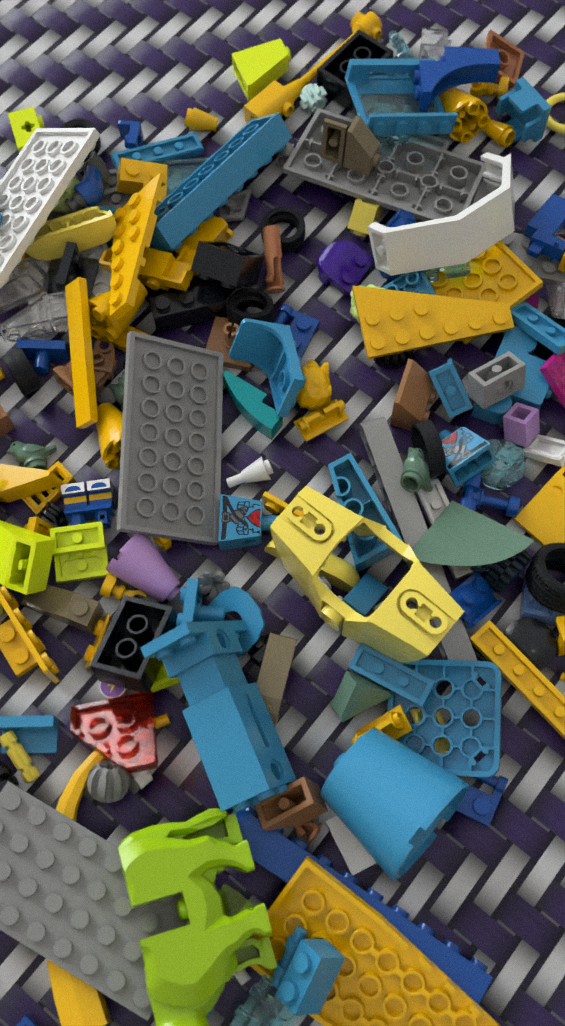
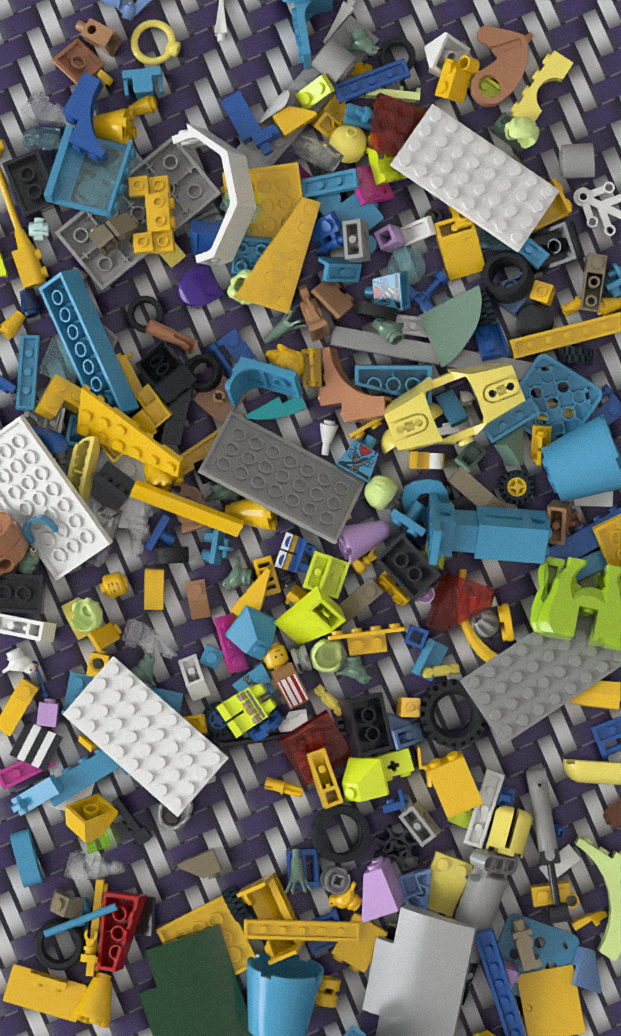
camera: 60 degrees left, 20 degrees up
none -> dark blue cone [20,289,40,319]
none -> medium nougat torso [75,18,122,58]
none -> yellow bracket [128,175,177,254]
none -> dark azure hips [201,529,234,565]
none -> sand green piece [264,307,307,344]
none -> medium nougat piece [298,284,330,342]
none -> blue plate [310,211,344,255]
none -> nougat arch [318,347,392,423]
none -> yellowish green hair [364,475,398,510]
none -> blue brick [403,624,429,649]
none -> yellow leg [409,451,445,469]
none -> sand green slope [453,441,487,473]
none -> yellow tile [497,603,515,642]
none -> black wheel [499,470,534,505]
none -> black wheel [558,347,594,366]
none -> dark azure slope [565,550,607,581]

